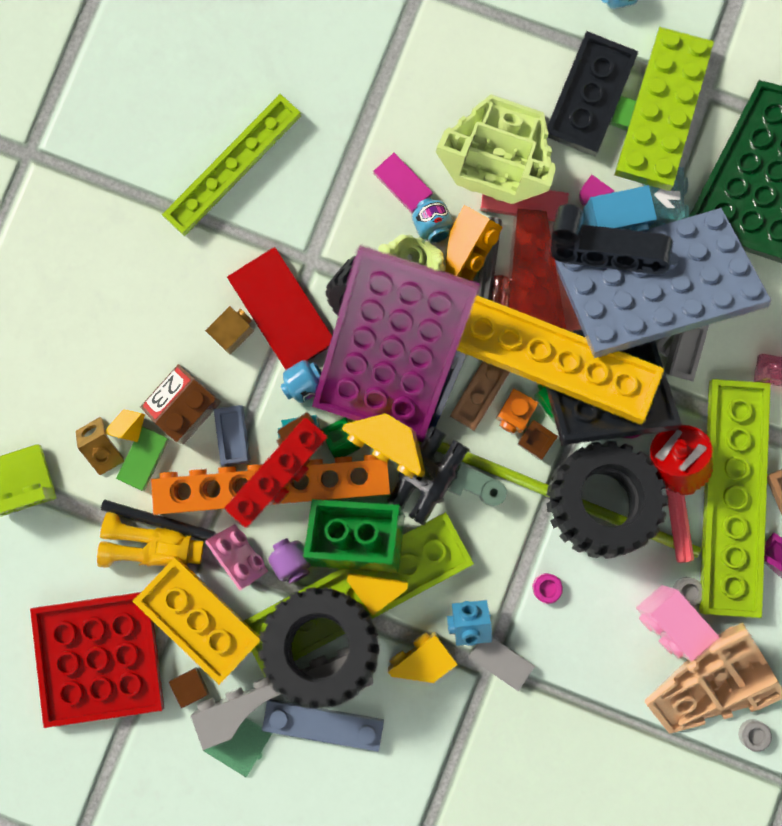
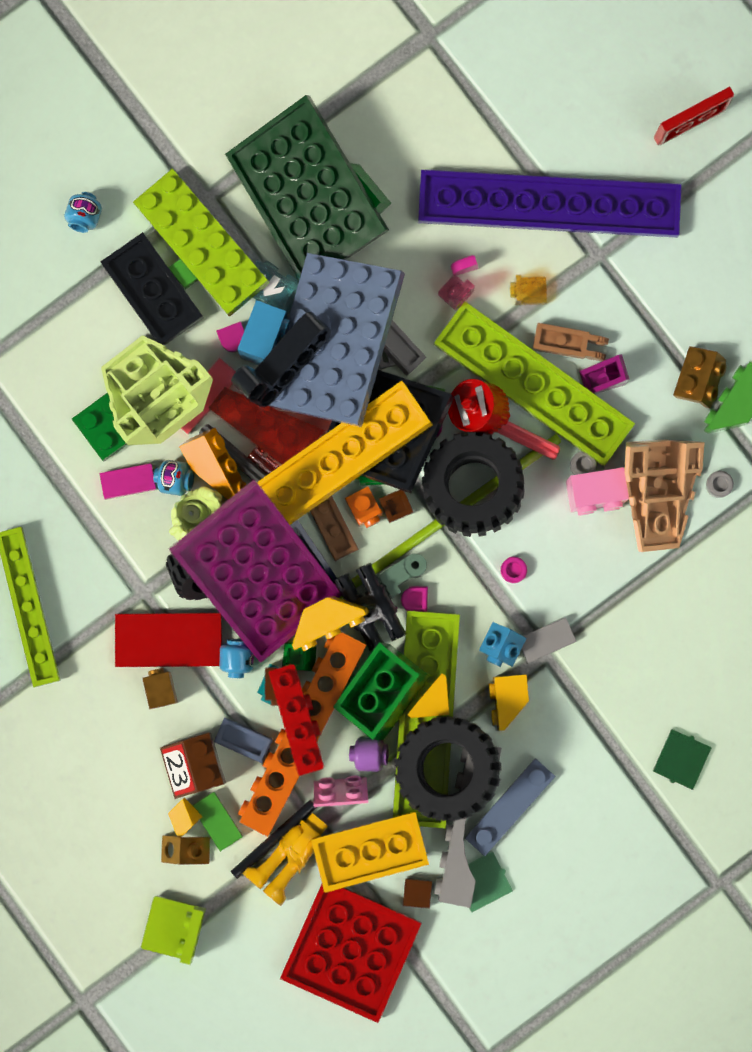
camera: 60 degrees left, 0 degrees up
none -> green plate [72,393,127,462]
none -> dark pink tile [401,586,428,612]

